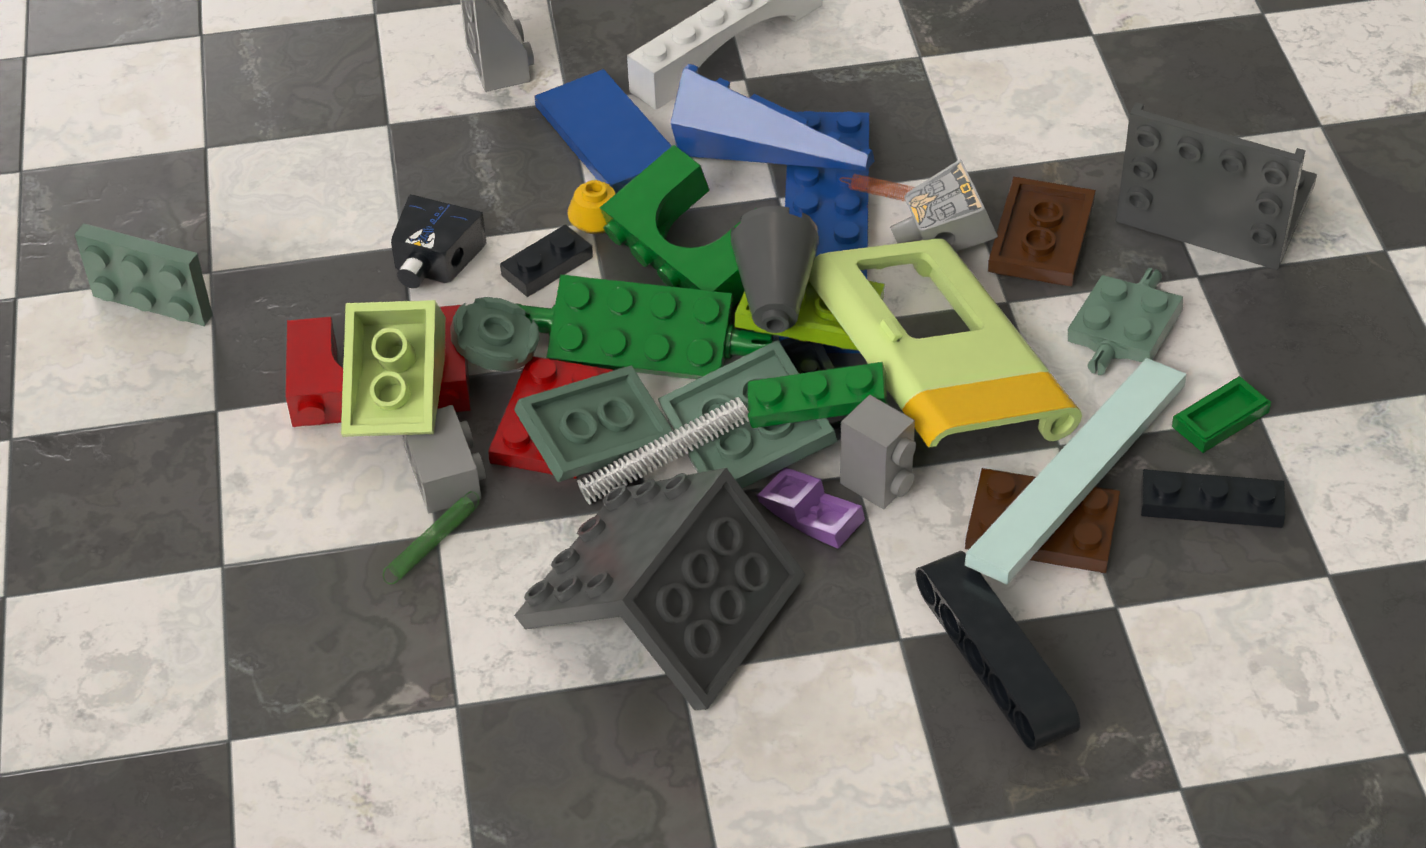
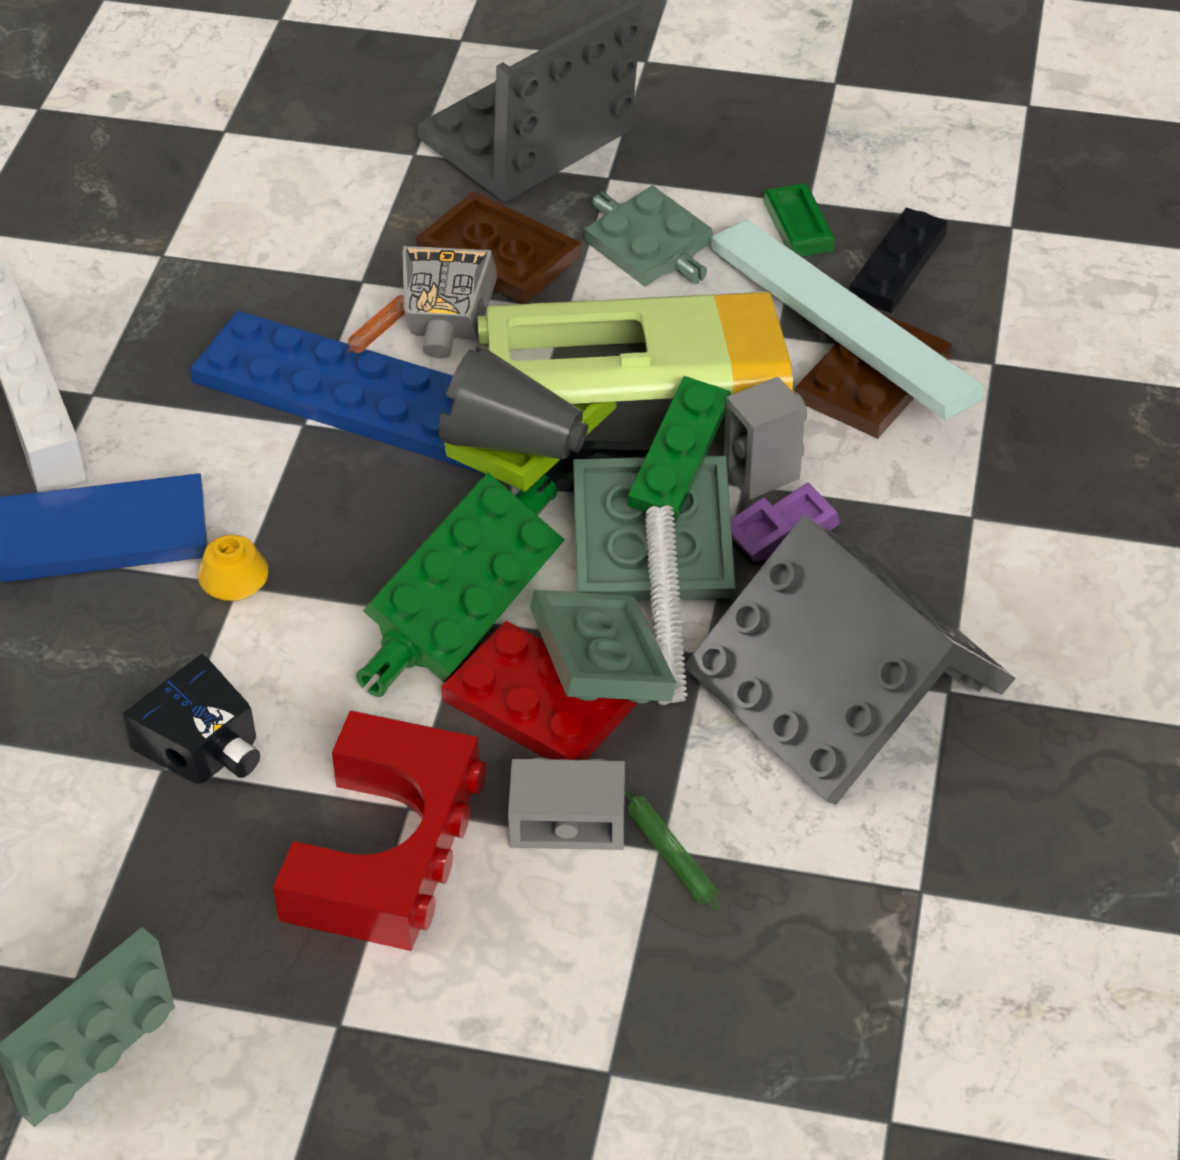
camera: 70 degrees left, 0 degrees up
yellowish green slope [341,300,446,437] -> none
sand green tile [450,297,539,371] -> none
black plate [500,224,593,297] -> none
green arch [600,145,757,307] -> none
wedge [670,64,875,171] -> none
black beam [915,551,1080,750] -> none

